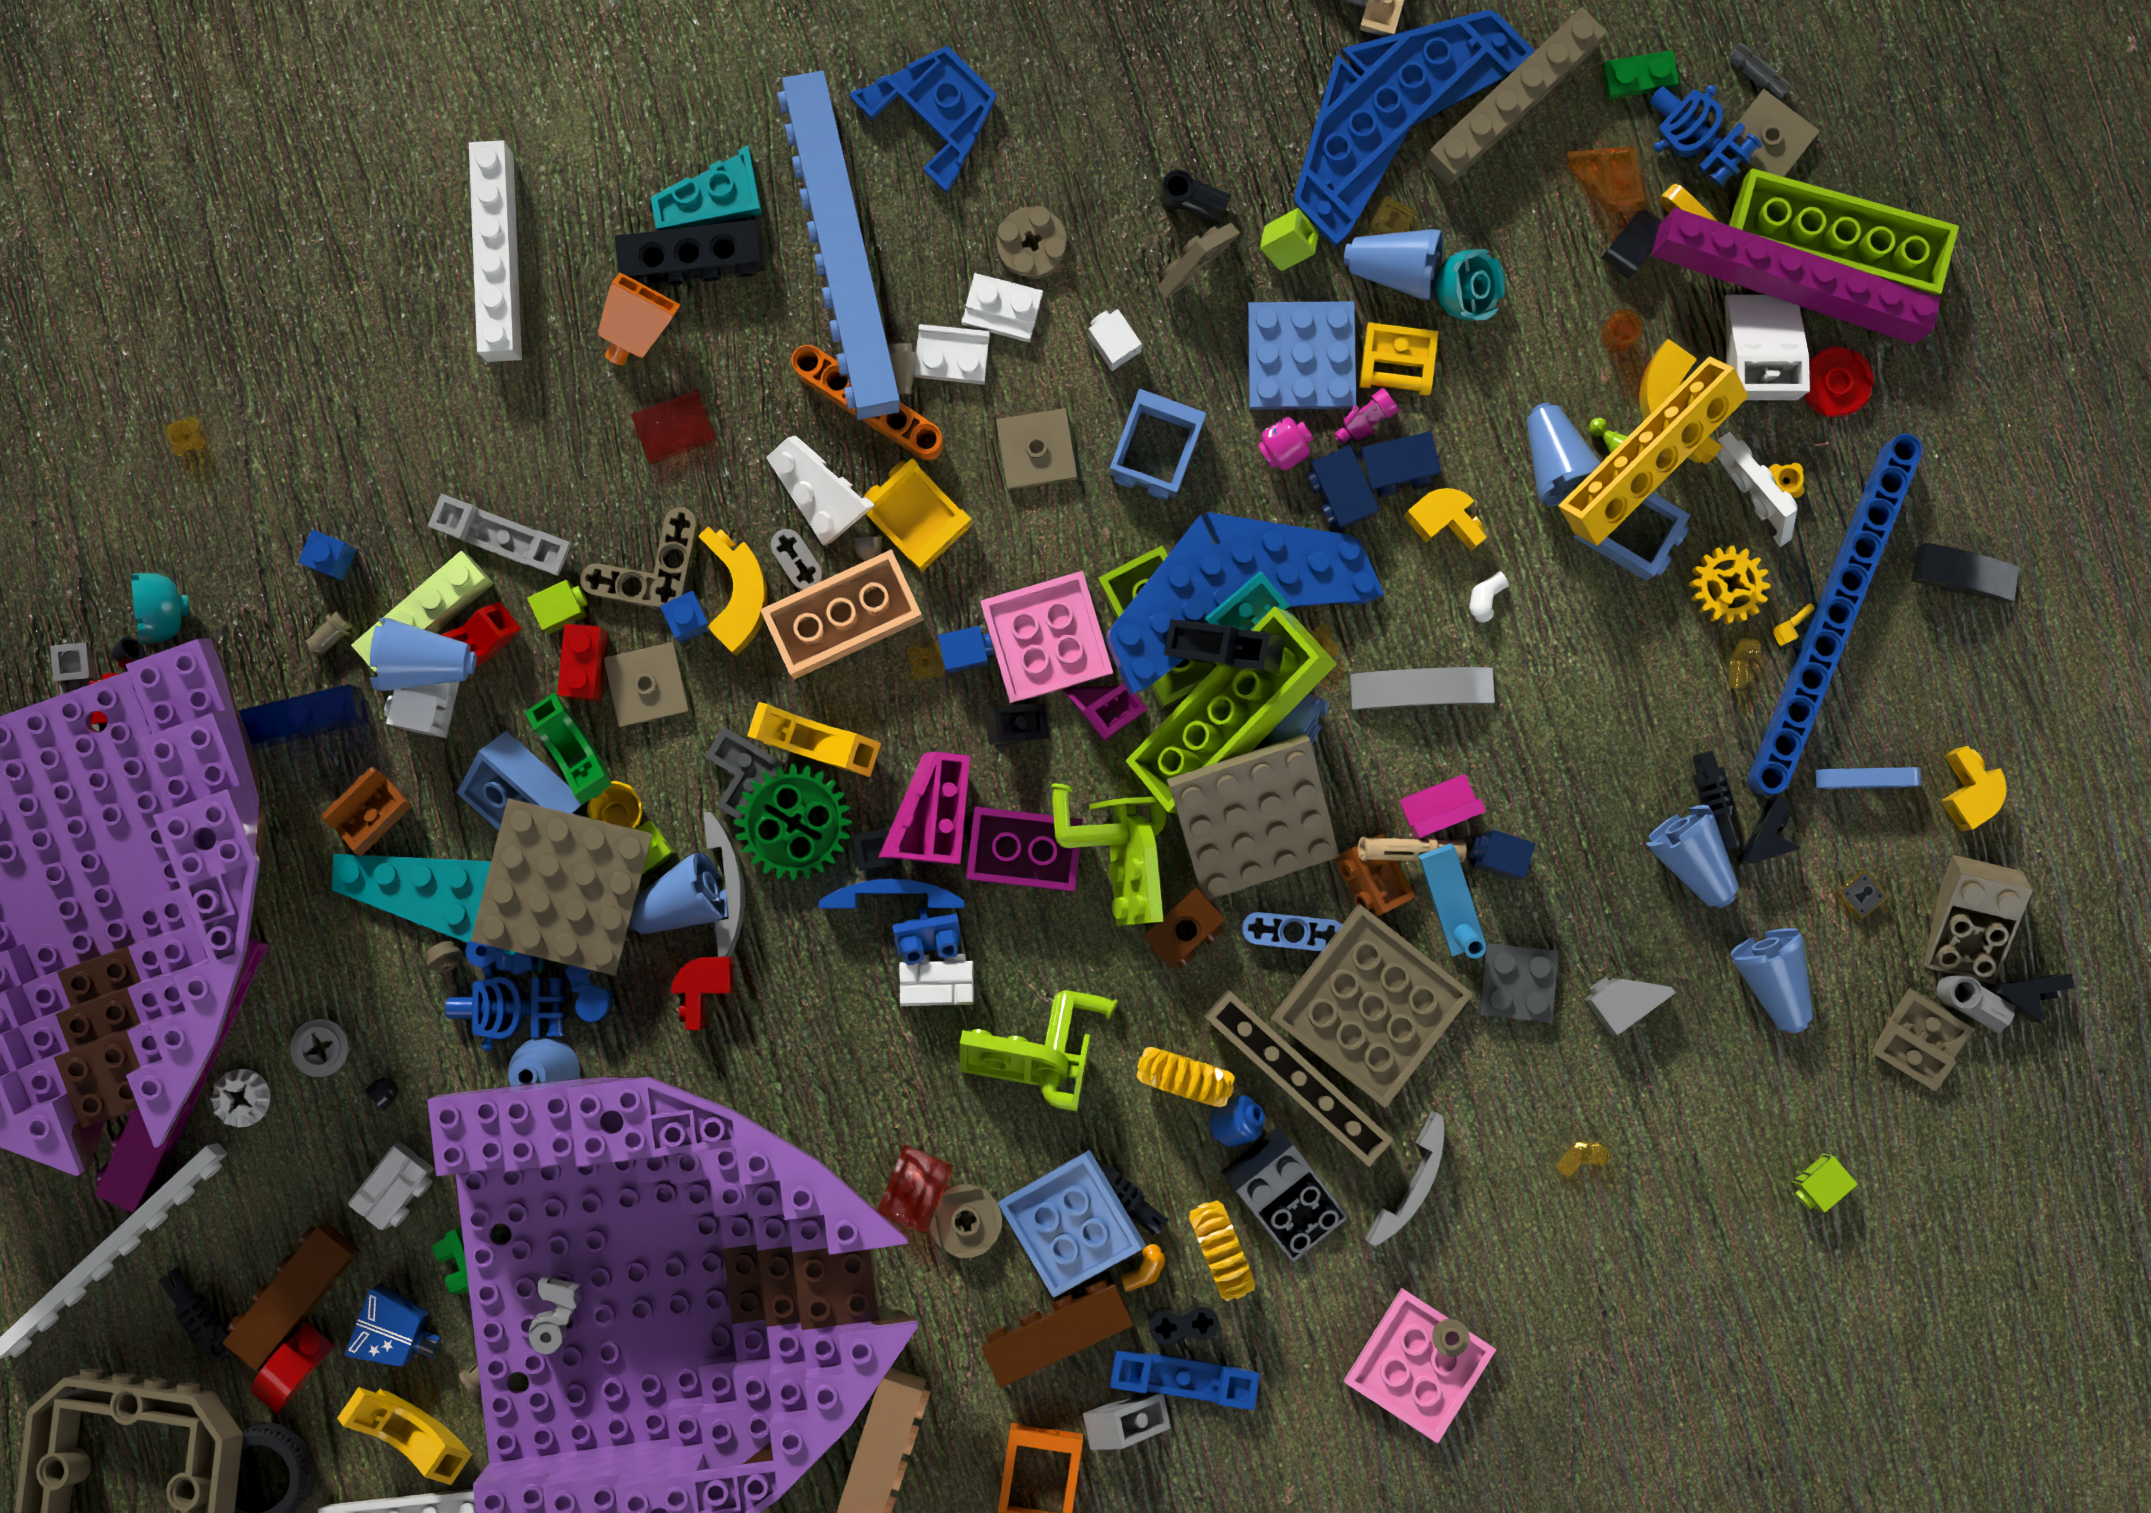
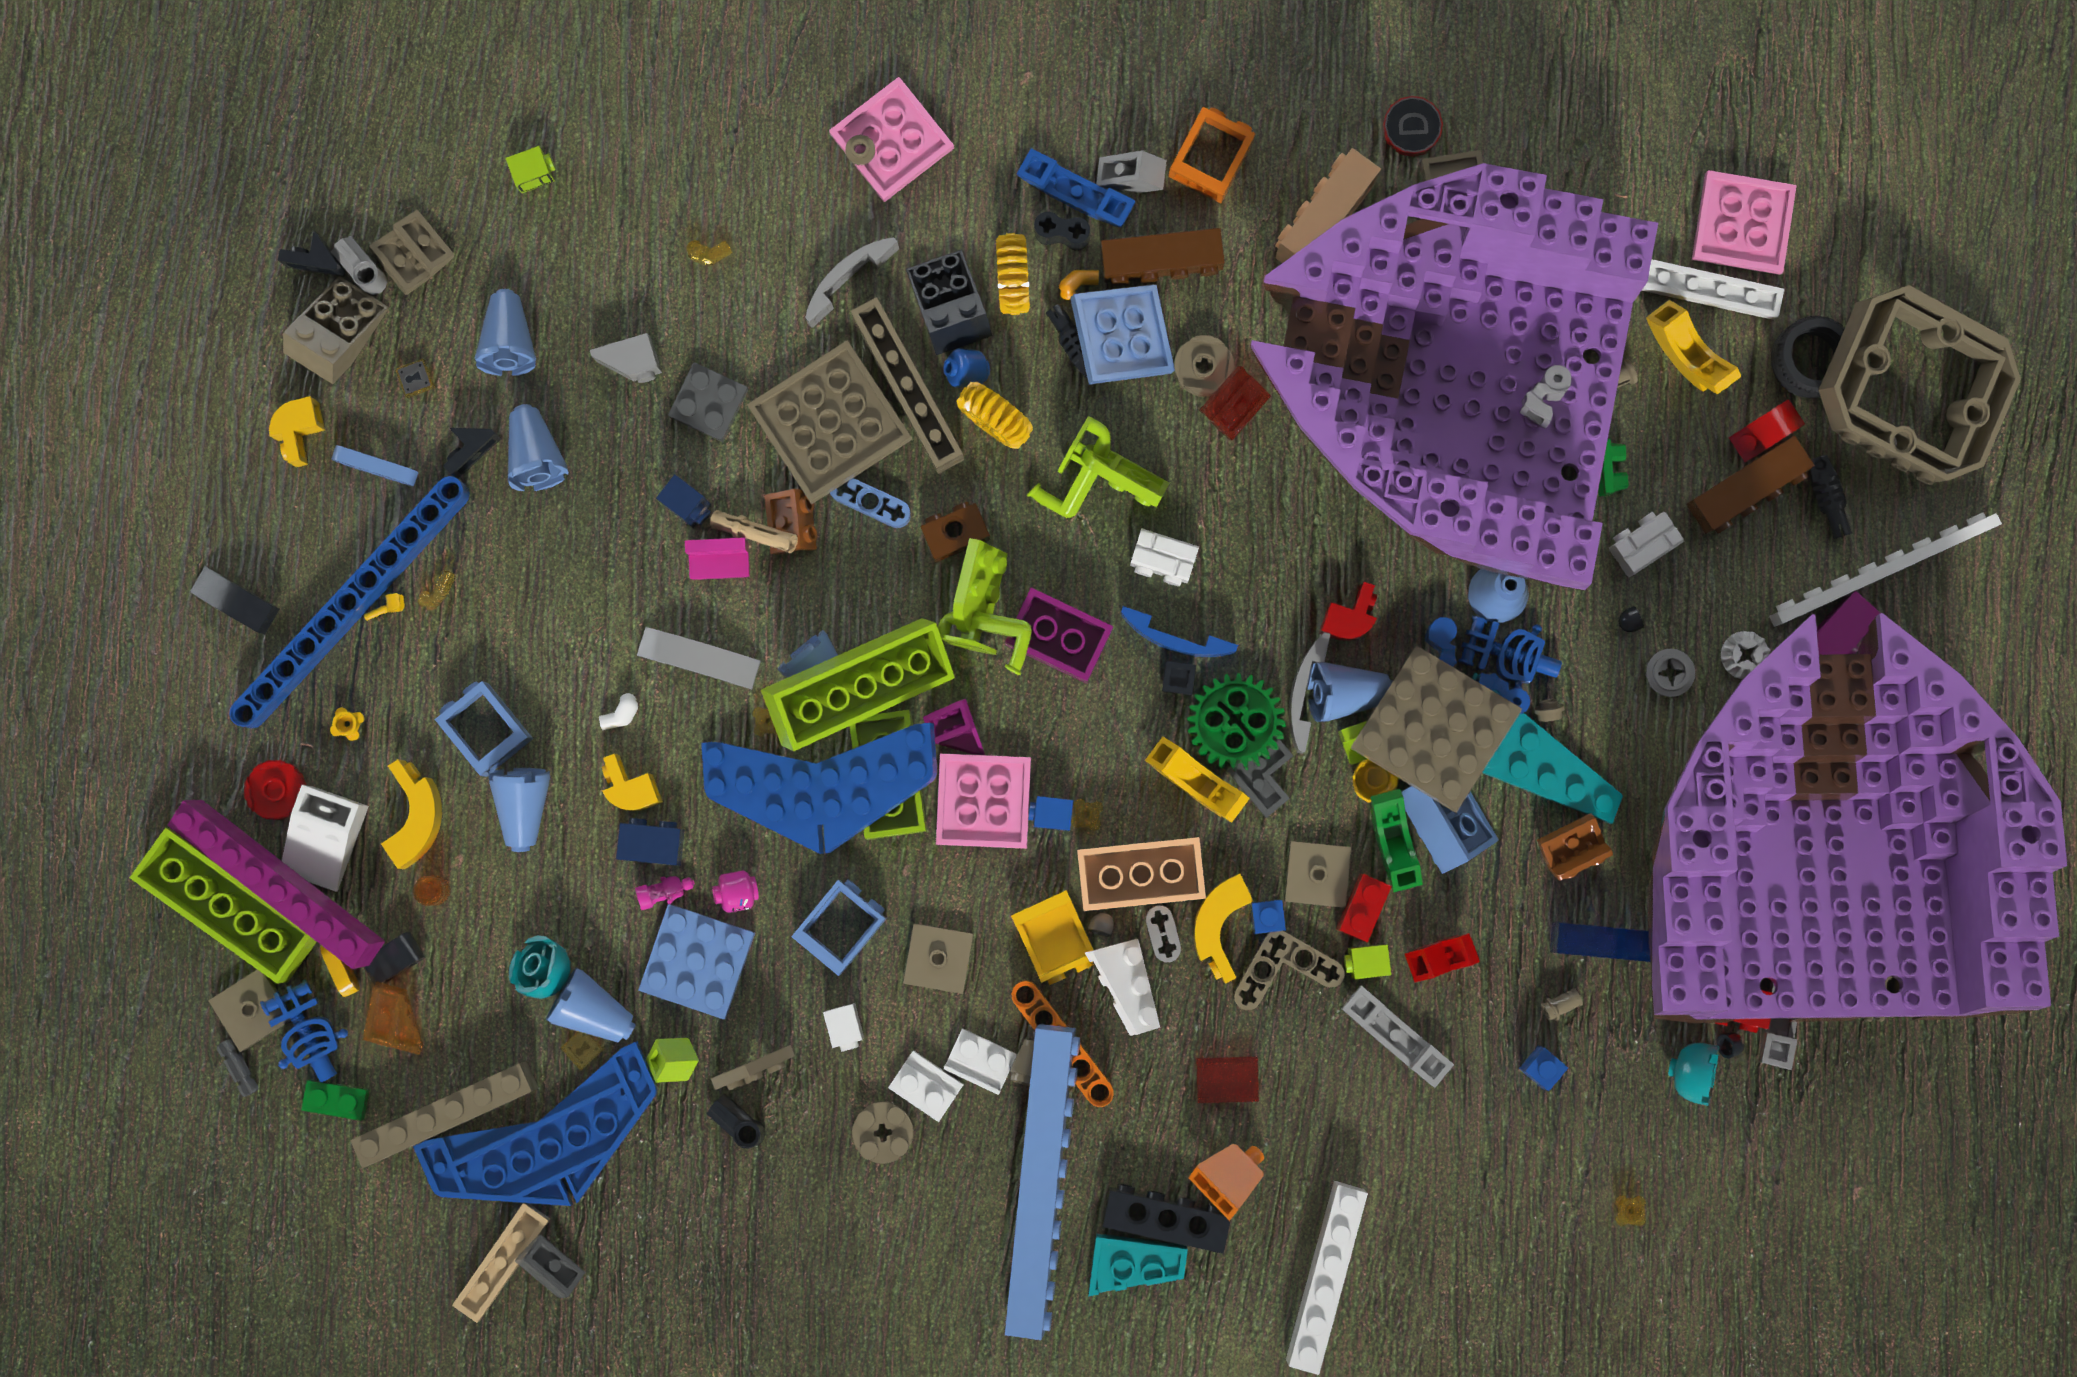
camera: 155 degrees left, 0 degrees up
blue torso [344,1284,442,1367] -> none
yellowish green brick [351,551,494,673] -> none
medium blue cone [370,618,476,691] -> none
white brick [384,681,460,739] -> none
blue wing [849,45,997,194] -> none
dark pink wedge [879,752,970,864] -> none
blue hips [893,907,961,965] -> none
black slope [983,703,1050,747] -> none
black slope [1164,619,1286,674] -> none
dark tan plate [1167,733,1340,900] -> none
teal bracket [1204,571,1290,630] -> none
dark blue brick [1306,445,1380,532] -> none
yellow plate [1359,322,1439,396] -> none
dark azure piece [1418,843,1486,959] -> none
yellow brick [1558,356,1749,546] -> none
lime piece [1589,417,1628,454] -> none
yellow gear [1689,546,1770,625] -> none
black hinge [1693,751,1743,850] -> none
white wing [1716,432,1797,547] -> none

